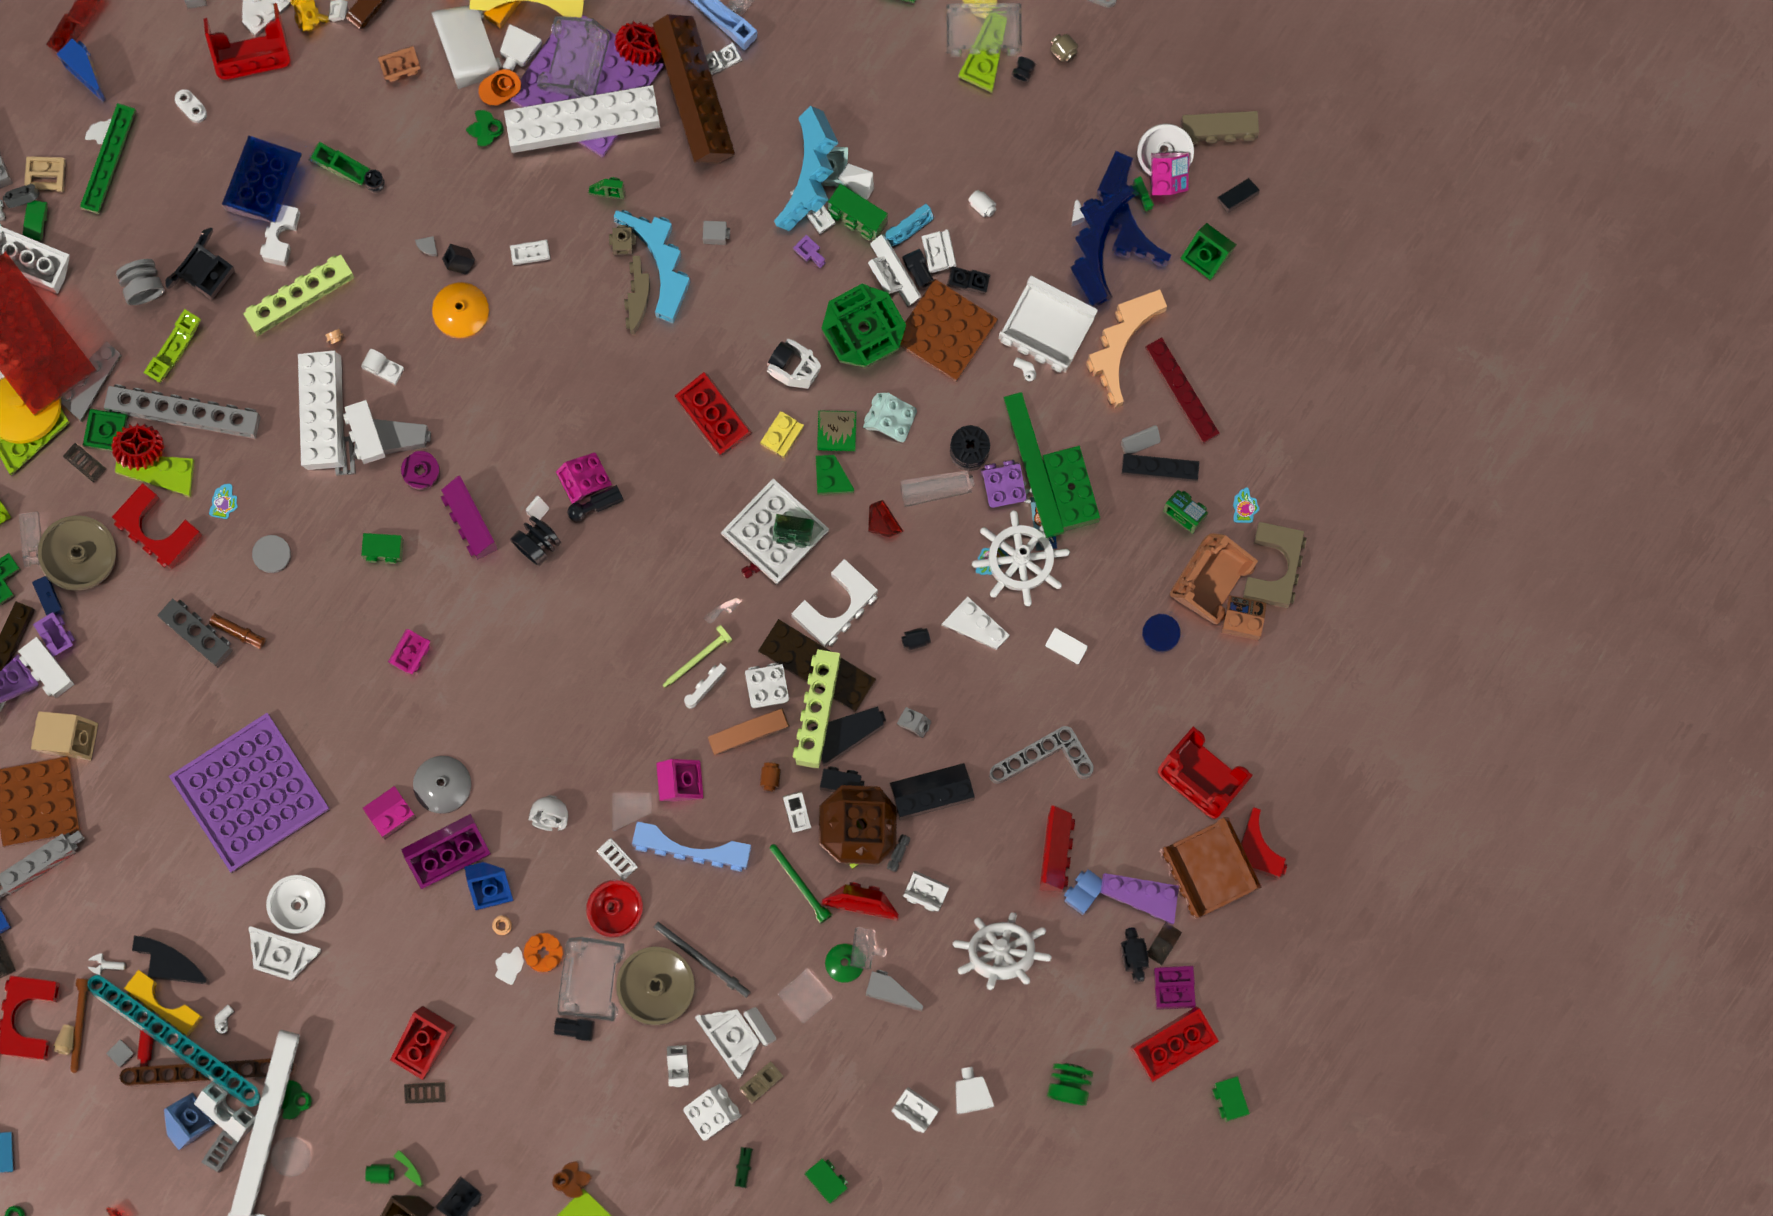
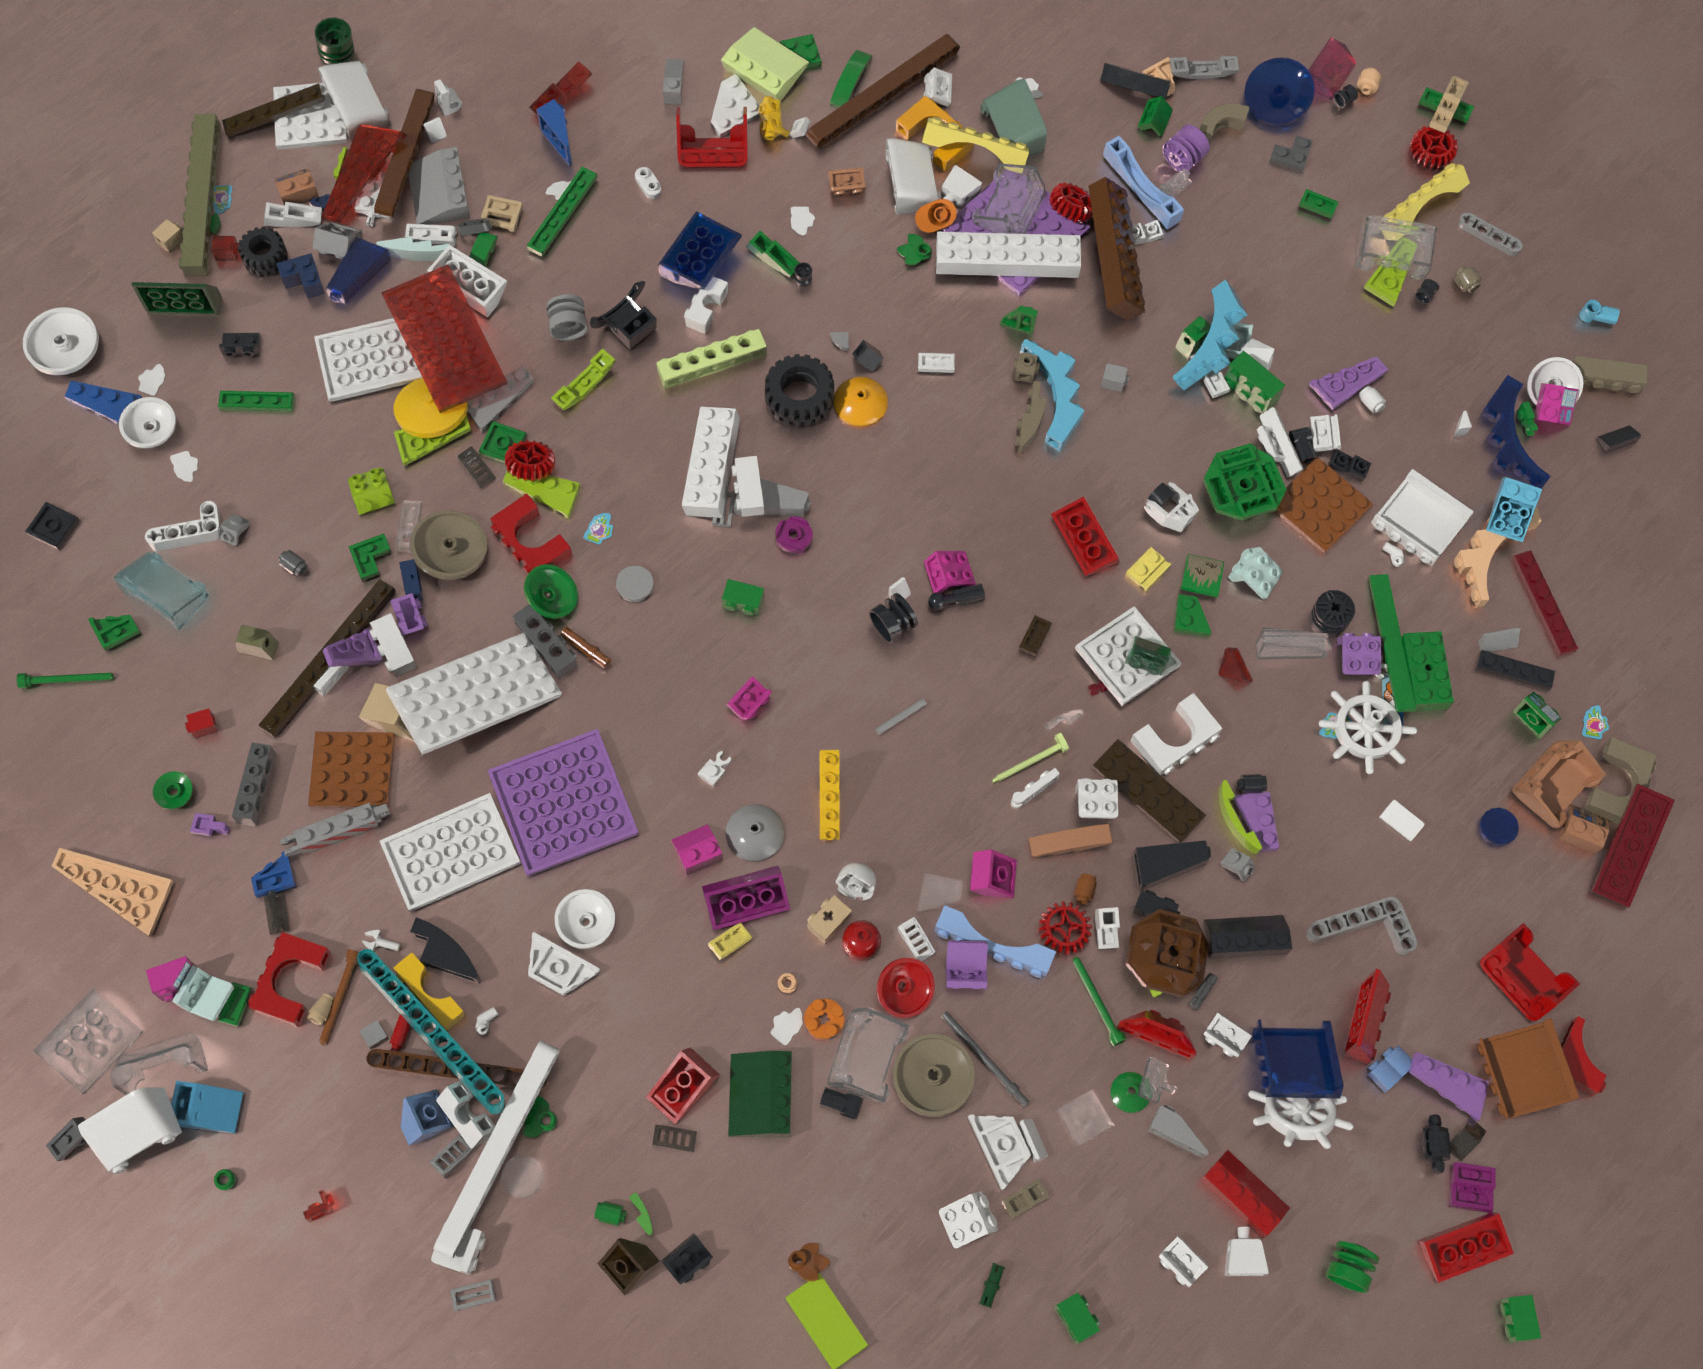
camera: 10 degrees right, 10 degrees down
light grey brick [104,384,261,439] -> none
light nougat plate [325,329,344,344] -> none
white plate [361,349,404,385] -> none
magenta slope [441,475,498,560] -> none
blue slope [465,862,513,910] -> none
white brick [667,1045,689,1087] -> none
medium lavender plate [793,235,826,268] -> none
yellowish green brick [793,649,841,769] -> none
medium azure hinge [885,204,934,247] -> none
white wing [941,597,1010,650] -> none
clear blue arch [1070,185,1139,307] -> none
green slope [1181,222,1237,280] -> none
none -> white plate [380,793,521,912]
none -> white plate [386,633,562,755]
none -> green dish [524,564,578,619]
none -> white plate [698,751,731,787]
none -> light yellow plate [708,923,752,960]
none -> dark green slope [728,1051,792,1138]
none -> black tyre [765,354,834,427]
none -> white sticker [791,207,815,235]
none -> tan brick [807,895,852,944]
none -> yellow slope [819,750,840,840]
none -> red cylinder [842,920,882,961]
none -> light grey bar [875,698,927,735]
none -> medium lavender bracket [946,940,988,989]
none -> dark brown plate [1019,615,1052,657]
none -> red gear [1038,901,1092,955]
none -> green torso [1175,316,1211,359]
none -> red slope [1200,1149,1290,1239]
none -> lime slope [1219,780,1263,855]
none -> medium lavender wing [1232,792,1279,852]
none -> clear blue panel [1253,1019,1344,1099]
none -> medium lavender wing [1309,356,1388,410]
none -> medium azure slope [1486,477,1542,542]
none -> medium azure piece [1579,300,1620,325]
none -> dark red plate [1590,784,1675,908]

